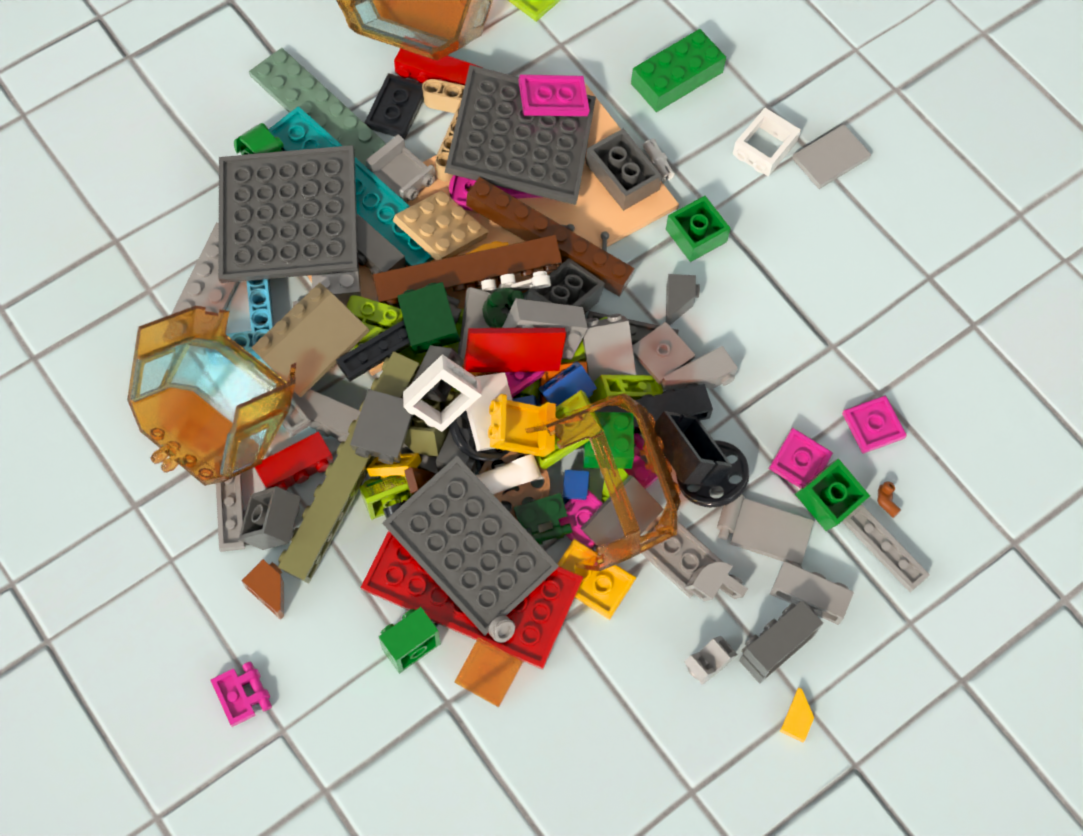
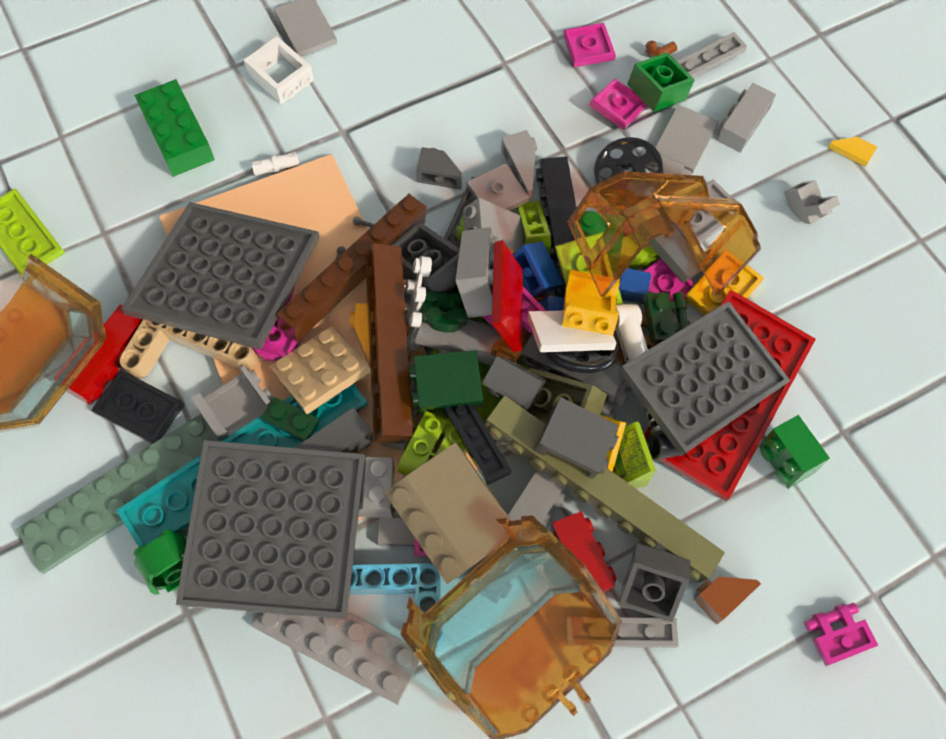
camera: 80 degrees left, 0 degrees up
white window [403,354,482,432] -> none
reddish brown tile [404,467,435,494] -> none
clear orange tile [454,637,524,707] -> none
light grey tile [489,616,515,643] -> none
dark pink plate [518,75,590,116] -> none
dark grey brick [586,128,662,211] -> none
black piece [648,411,733,487] -> none
green brick [666,196,731,262] -> none
light grey brick [685,562,748,601] -> none
dark grey piece [739,600,823,684] -> none
none -> dark green plate [261,397,320,442]

